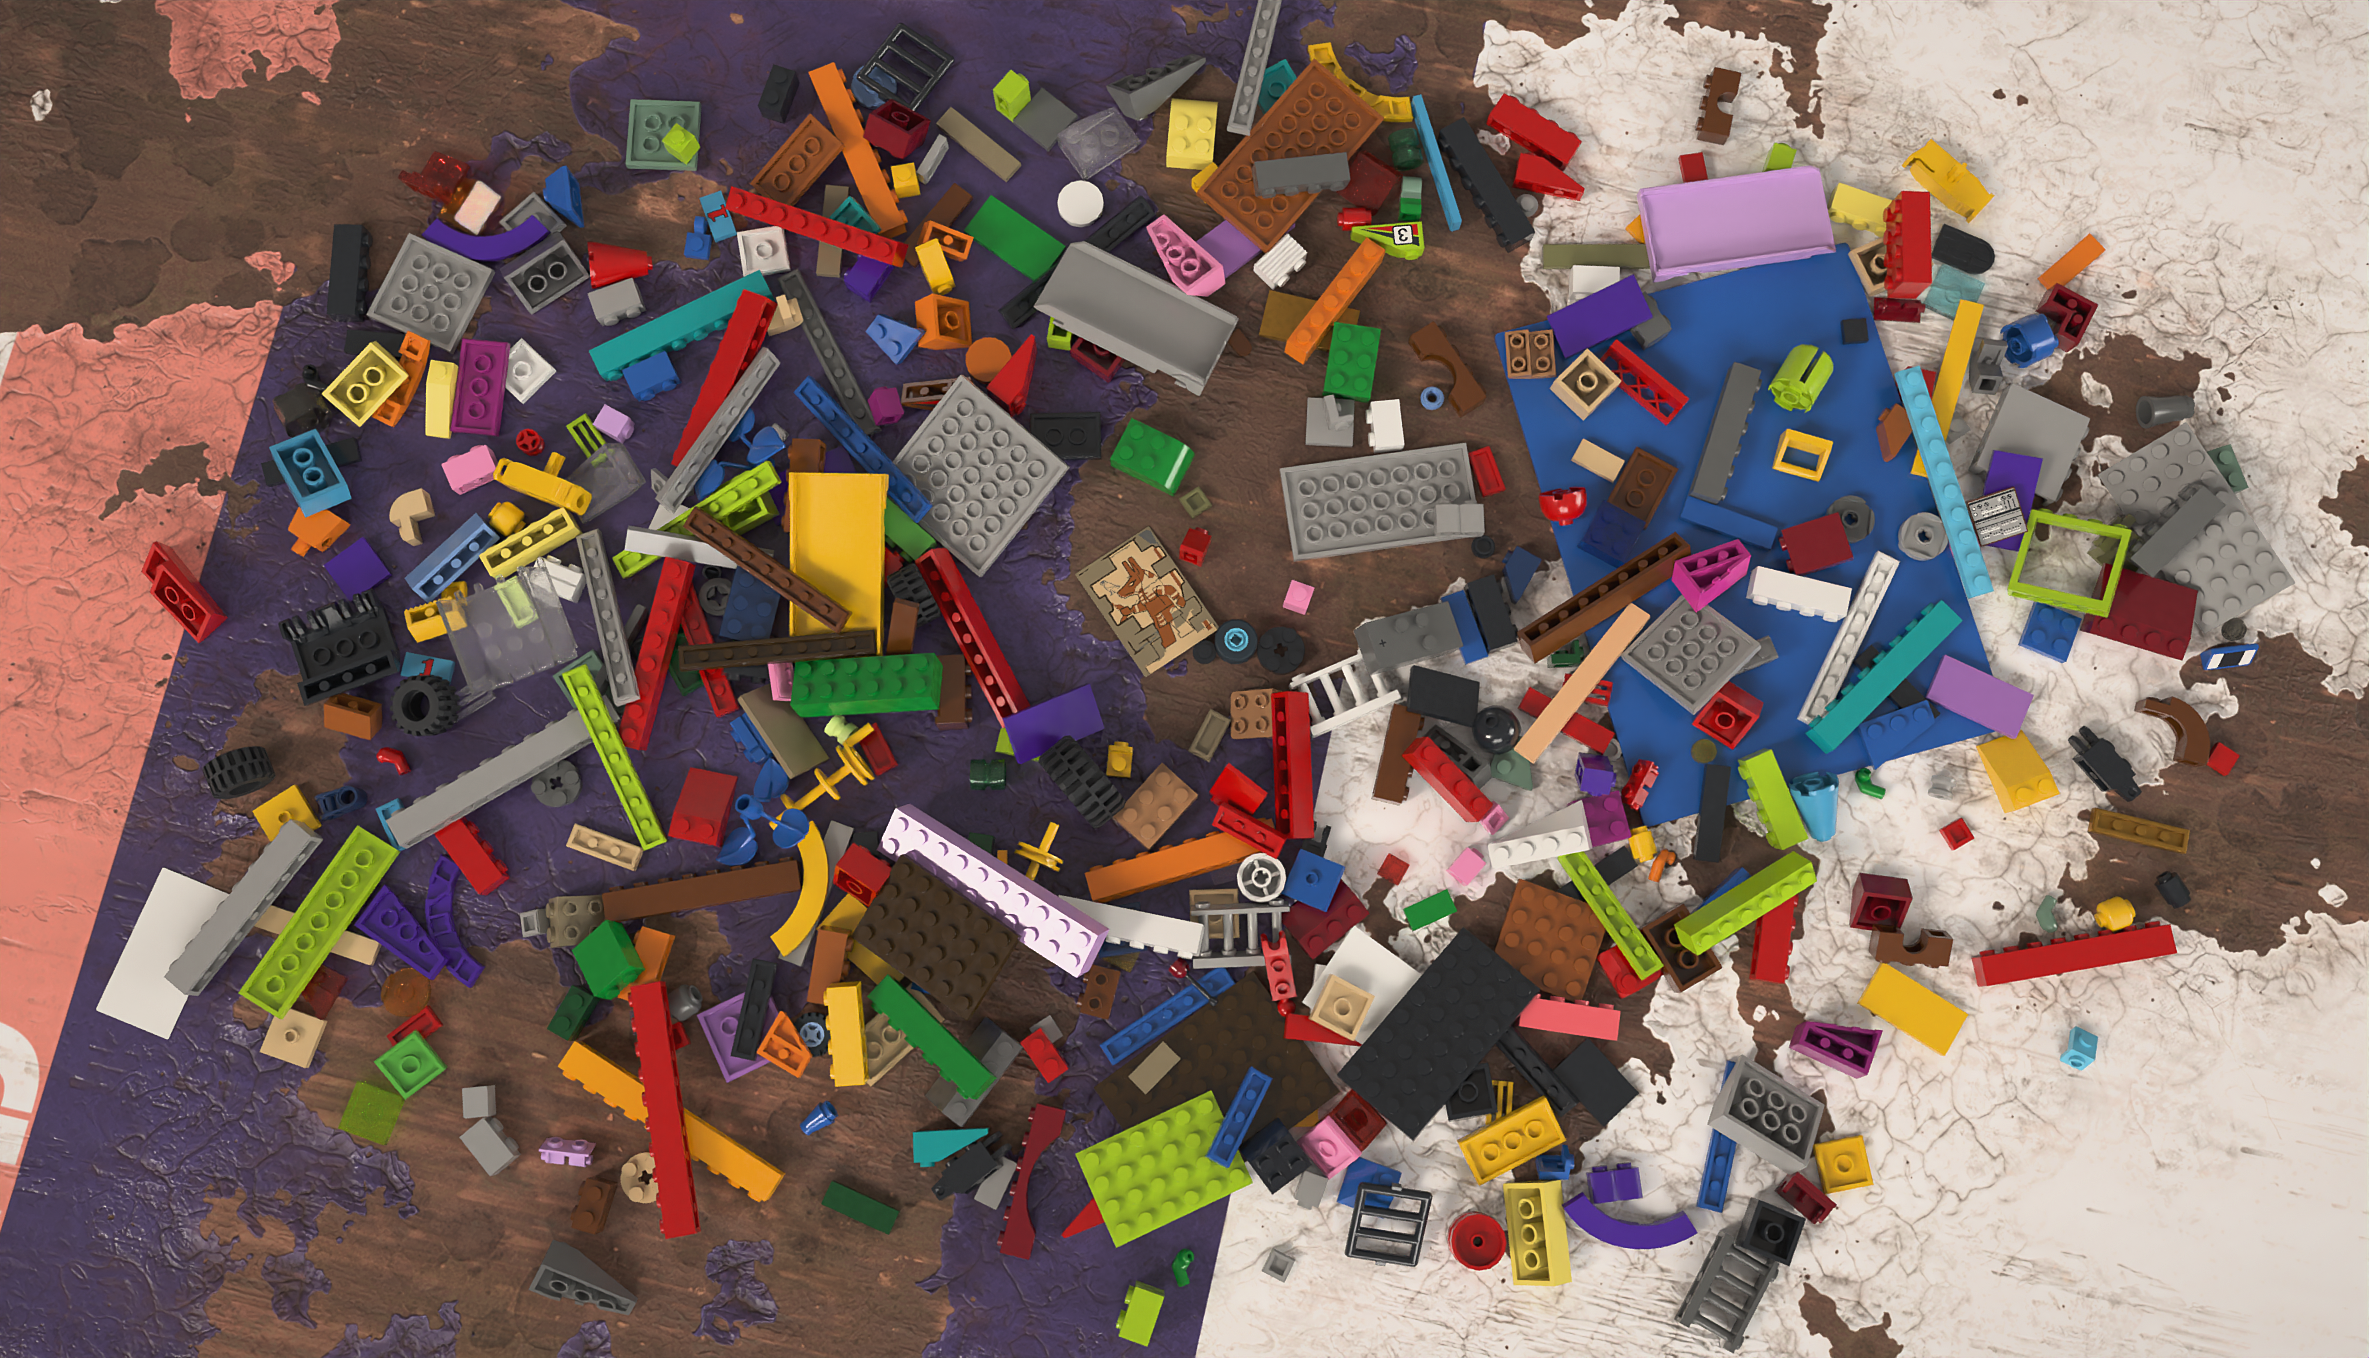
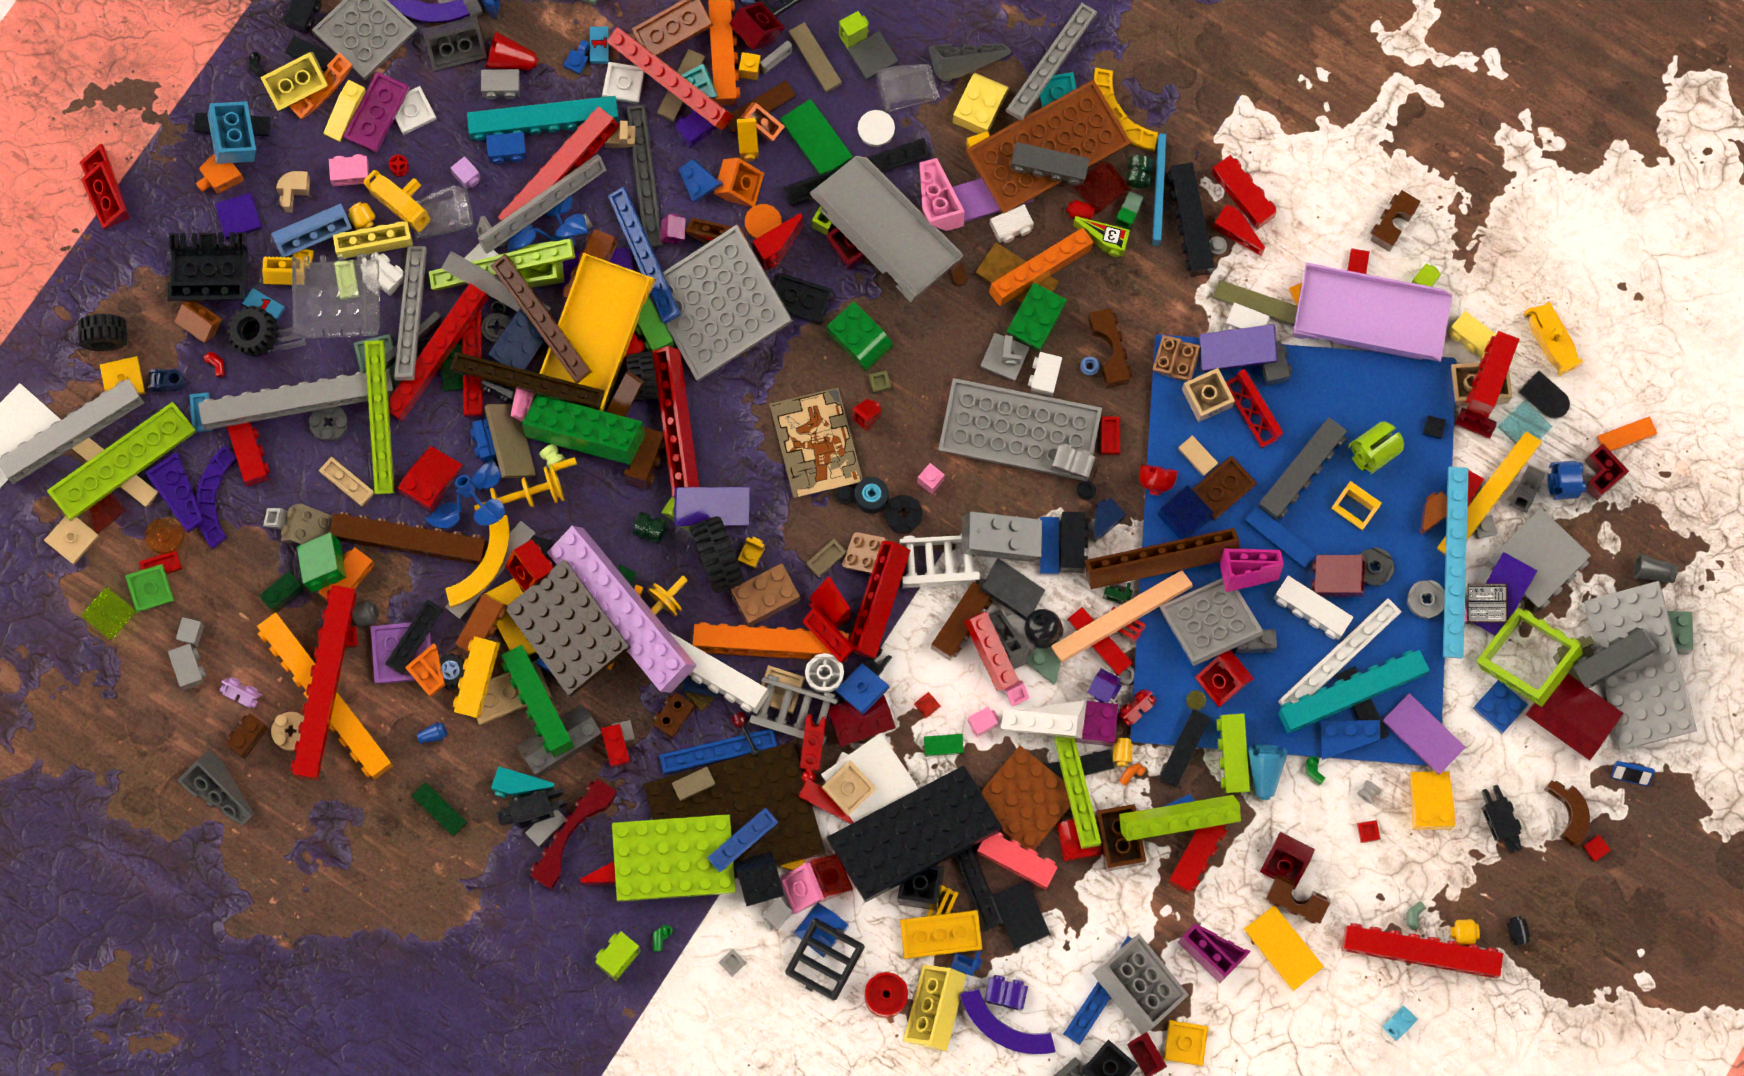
camera: 20 degrees right, 5 degrees down
clear smoke brick [272,383,333,438] -> none
lime tile [566,413,613,466] -> none
red tile [859,723,899,776] -> none
pearl gold tile [2088,807,2190,854] -> none
clear smoke plate [2221,617,2247,641] -> none

